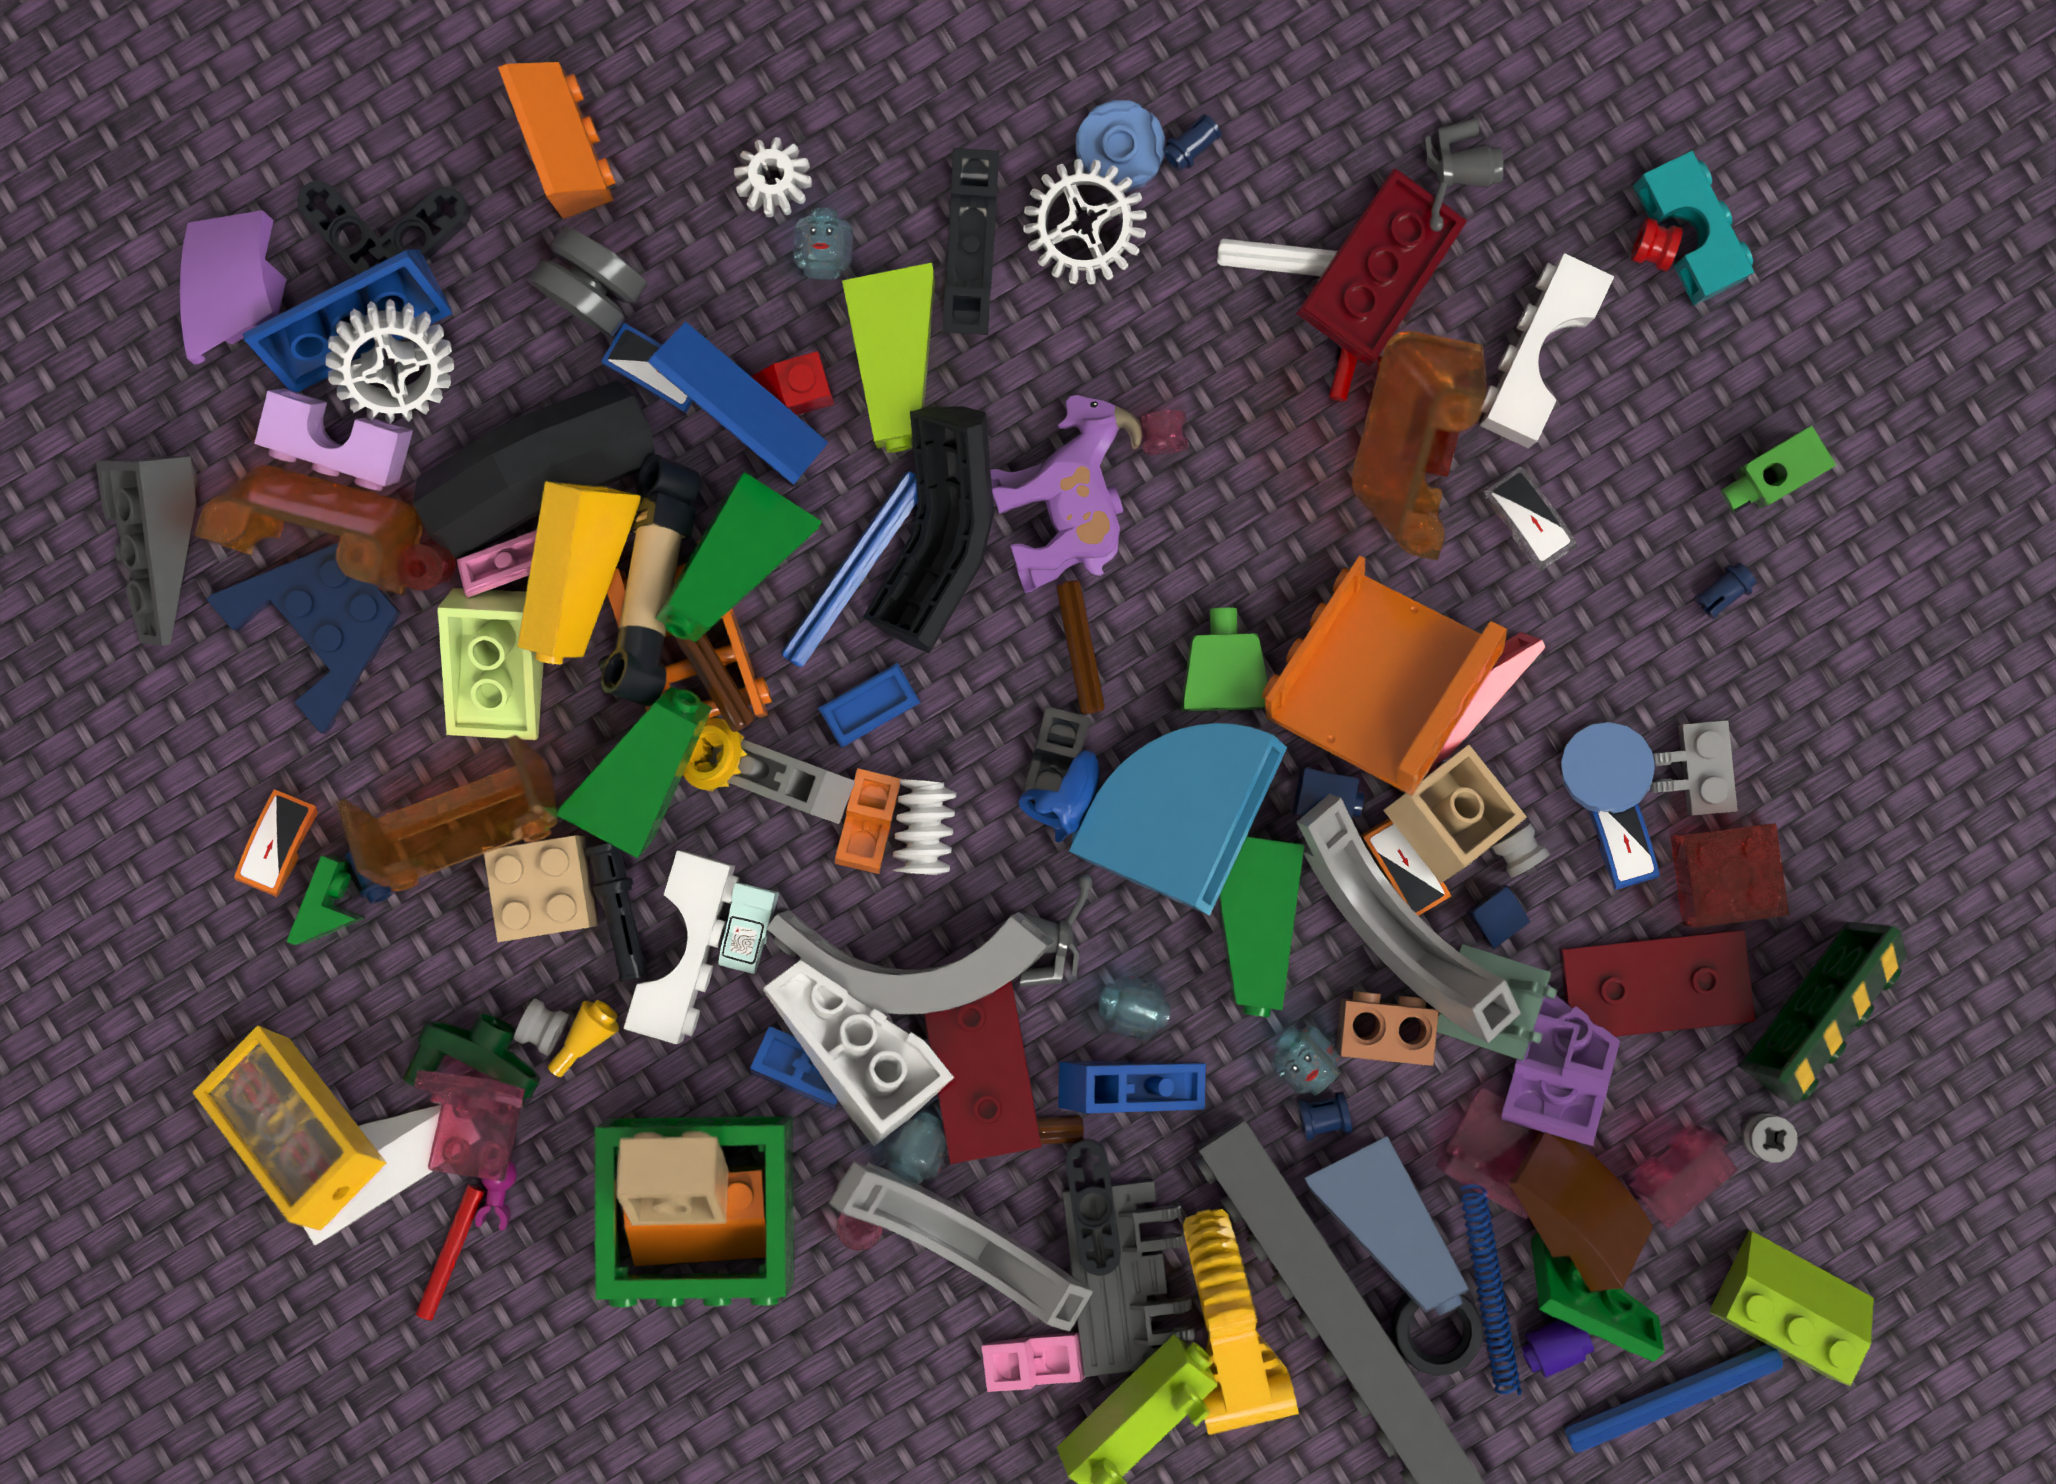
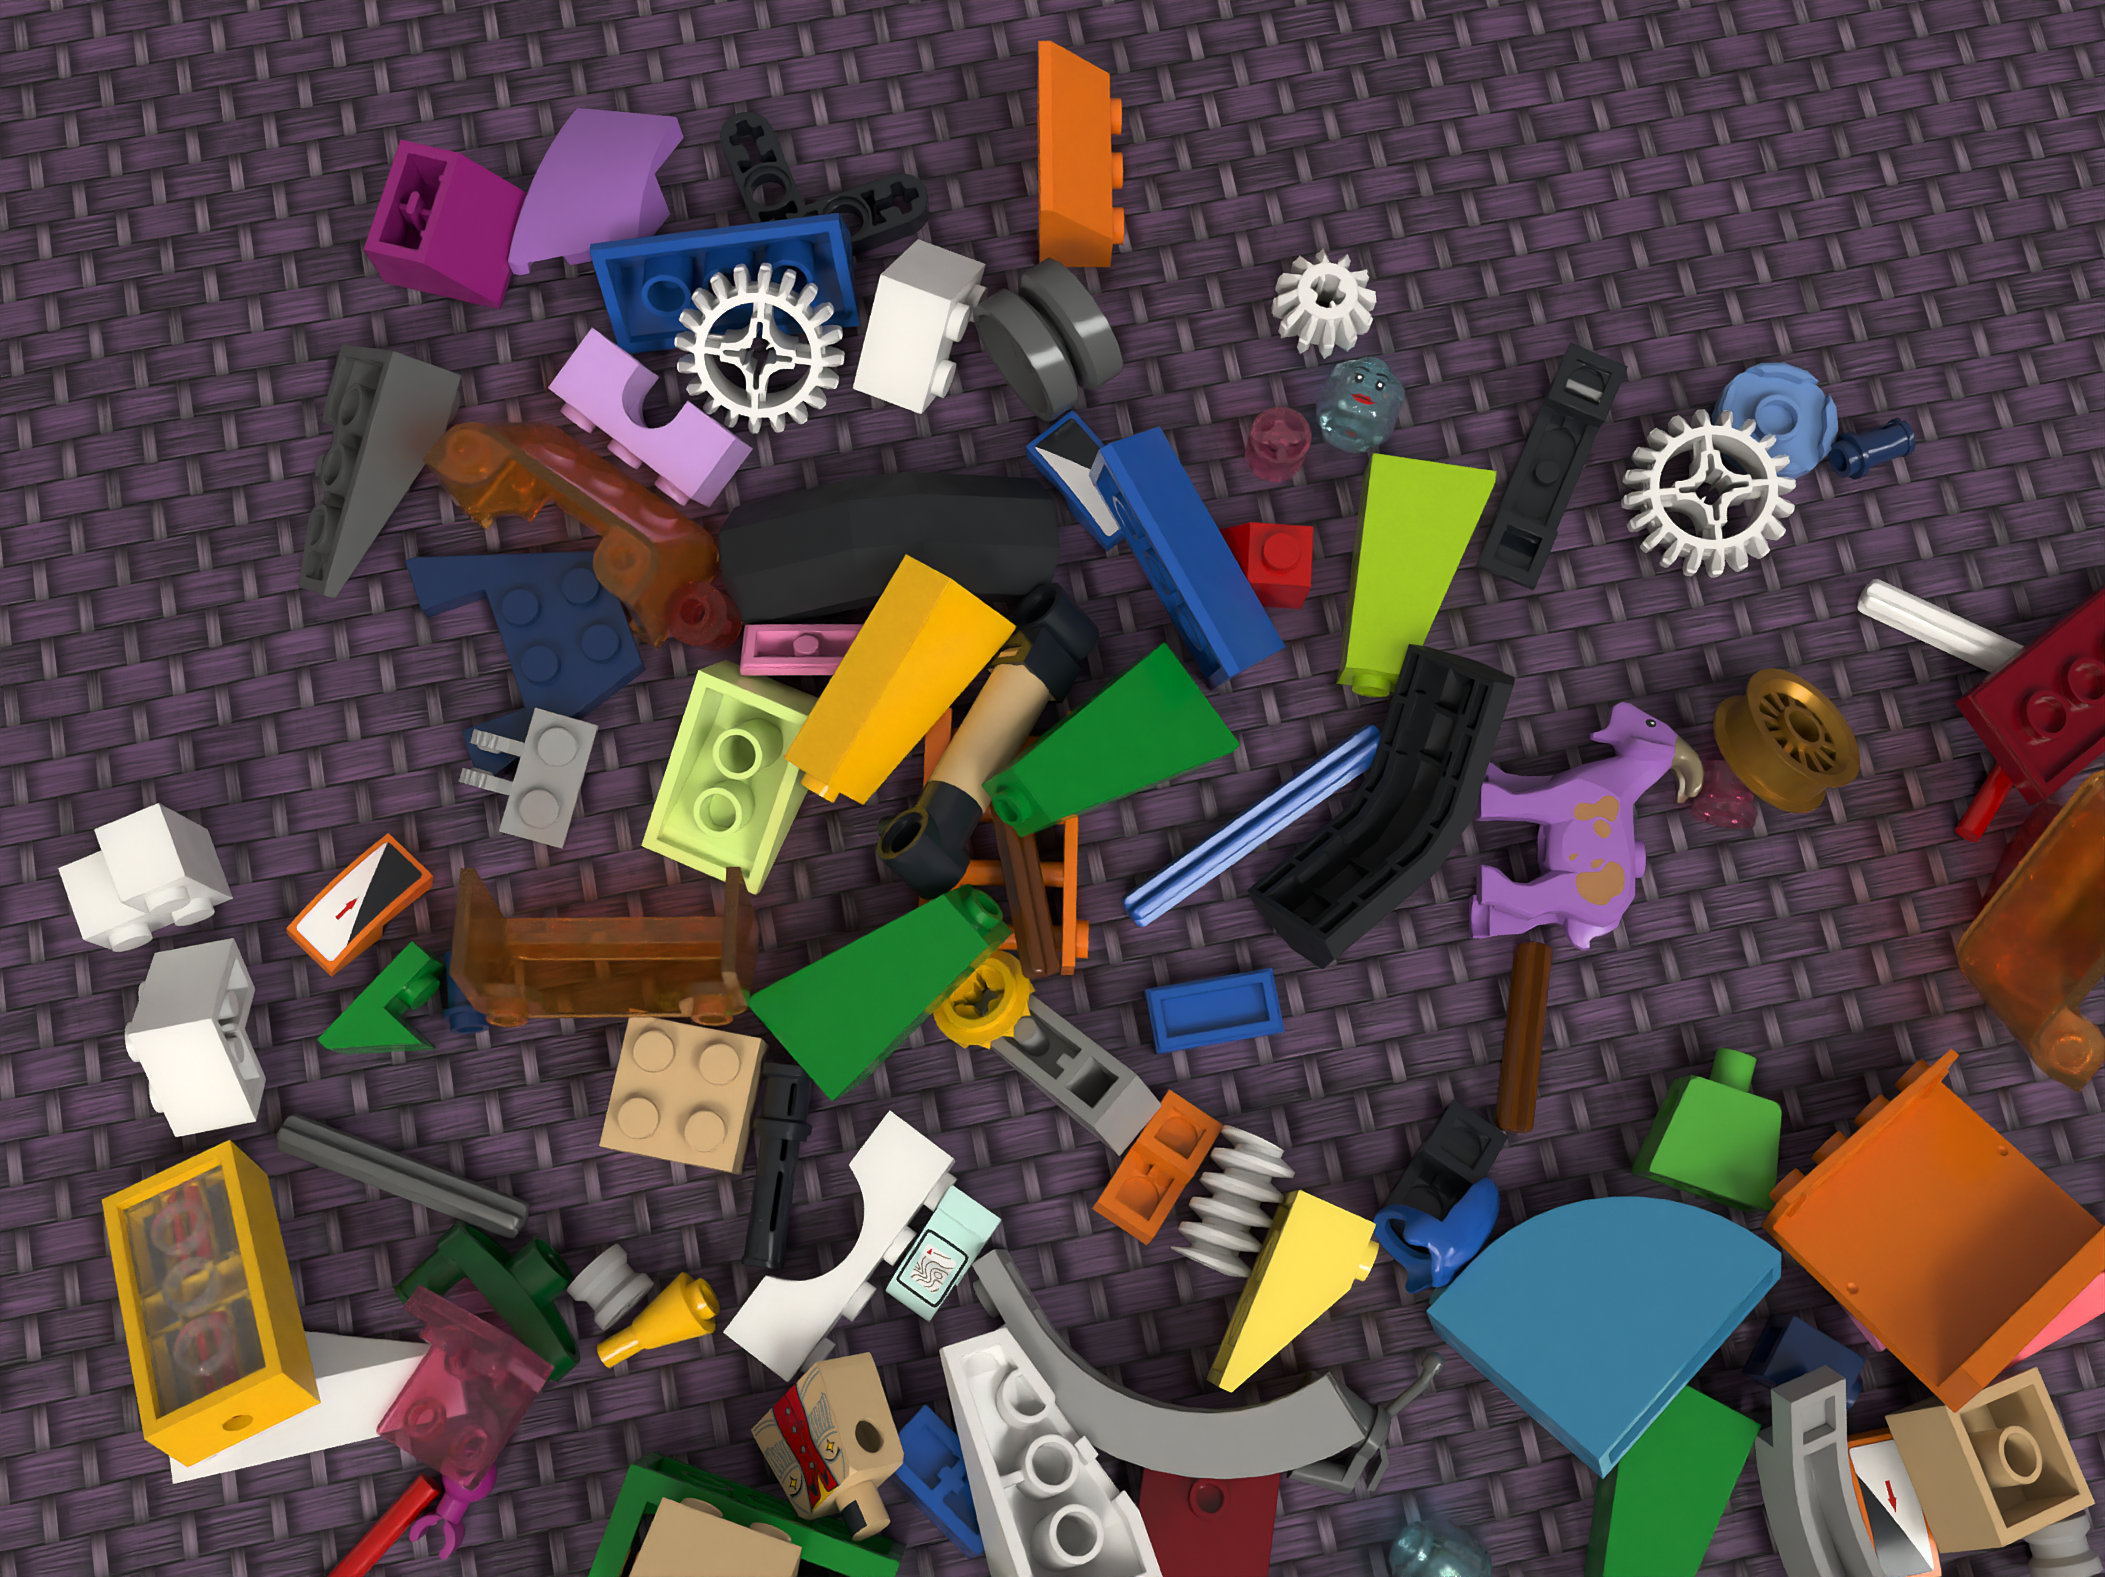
camera: 15 degrees right, 10 degrees down
none -> white brick [58,803,233,952]
none -> white brick [125,938,266,1137]
none -> dark grey axle [276,1114,529,1238]
none -> magenta slope [363,139,527,310]
none -> light grey hinge [459,708,599,849]
none -> tan torso [751,1352,904,1541]
none -> white brick [853,239,988,414]
none -> light yellow slope [1206,1190,1379,1393]
none -> clear pink wheel [1245,407,1312,482]
none -> pearl gold wheel [1713,668,1860,814]

